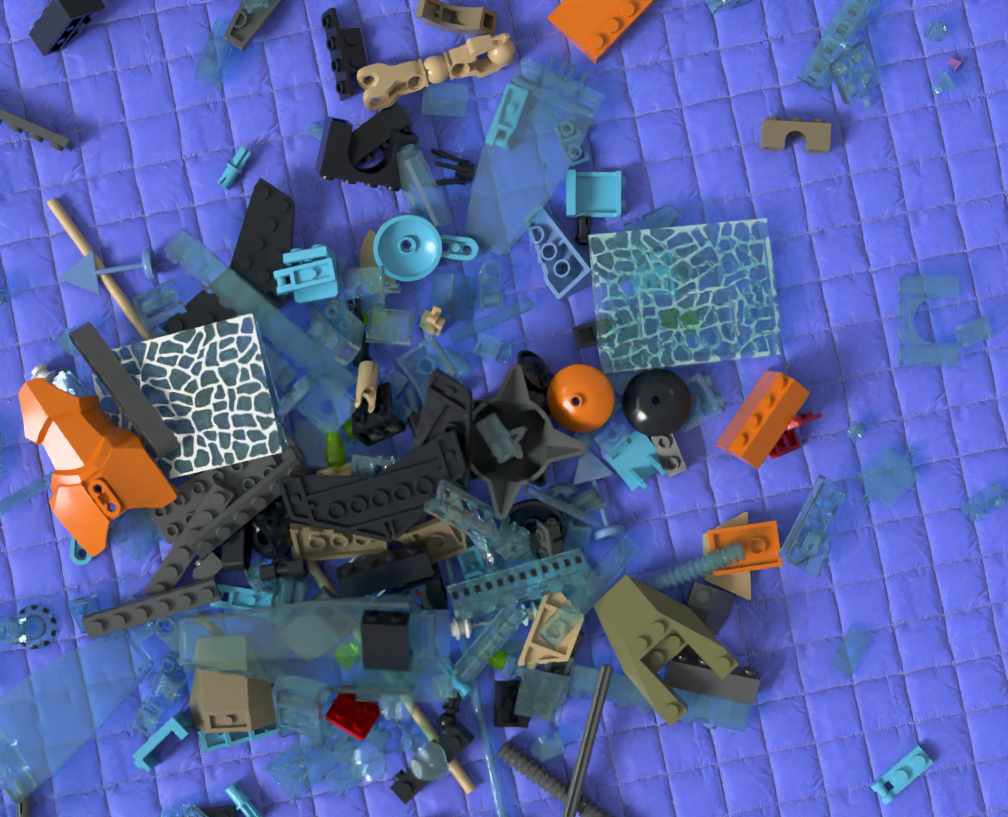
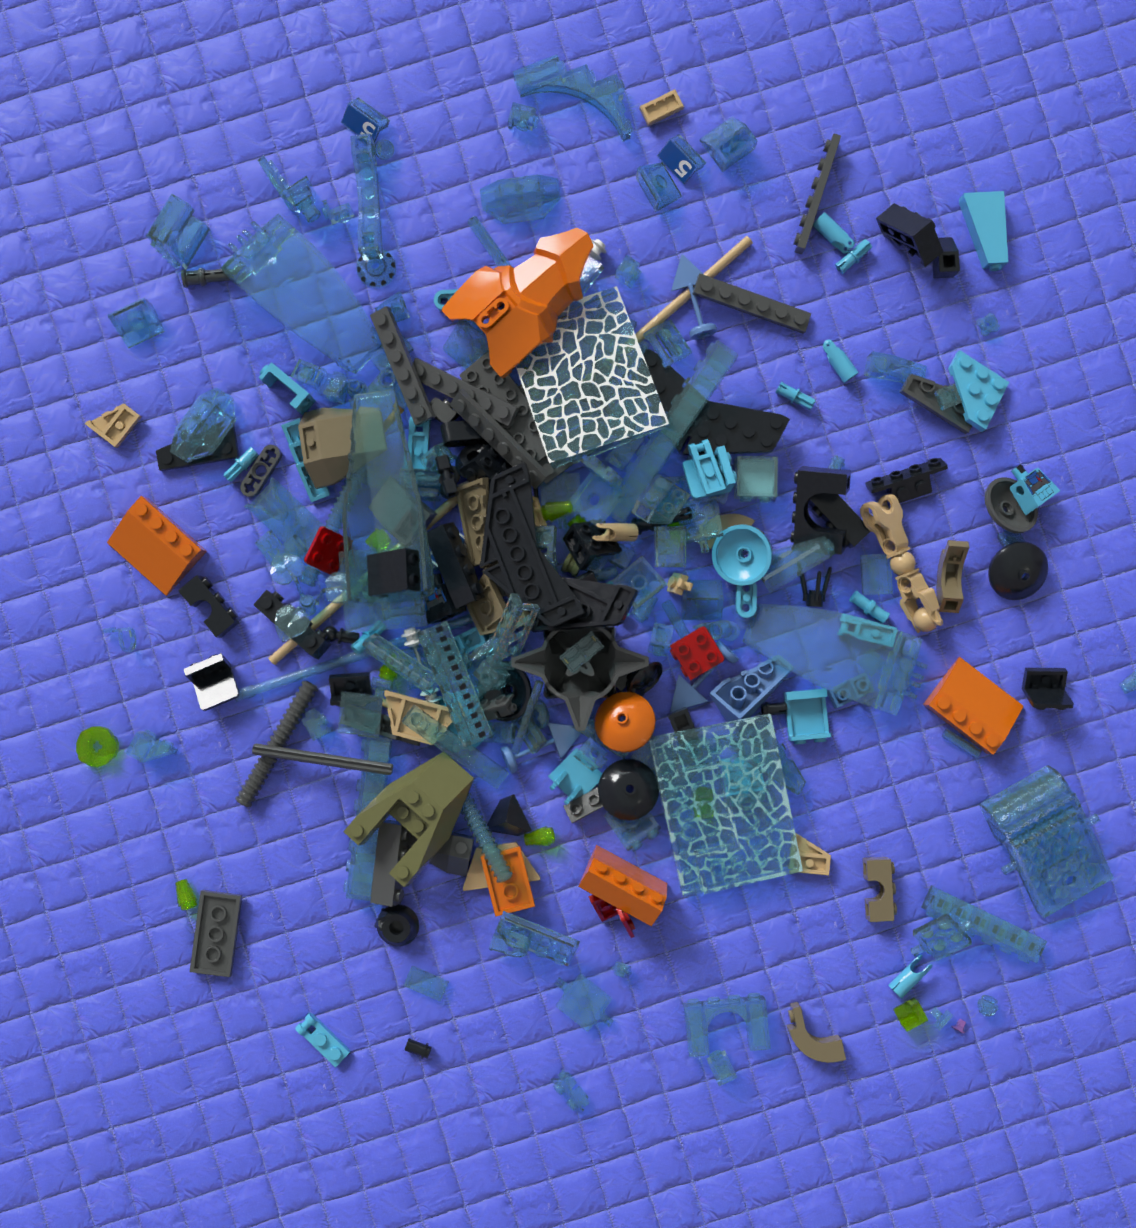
camera: 80 degrees right, 0 degrees up
dark grey beam [68,322,179,459] -> none
clear light blue piece [272,675,334,749] -> none
clear light blue brick [431,673,457,700] -> none
none -> dark grey beam [240,445,282,498]
none -> black piece [374,904,419,946]
none -> black pin [405,1038,432,1059]
none -> black slope [484,794,532,836]
none -> clear neon green cone [524,826,555,846]
none -> olive wheel [561,553,580,578]
none -> red bracket [670,626,724,680]
none -> medium blue piece [670,640,739,712]
none -> dark grey plate [692,273,811,334]
none -> clear light blue piece [734,456,778,503]
none -> dark tan arch [786,1002,846,1063]
none -> tan wing [788,832,831,875]
none -> medium azure piece [813,212,854,254]
none -> medium azure piece [823,340,859,383]
none -> medium azure axle [835,239,872,274]
none -> medium azure pin [849,591,890,624]
none -> medium azure piece [888,955,932,999]
none -> clear neon green panel [893,998,928,1031]
none -> clear light blue piece [942,728,982,758]

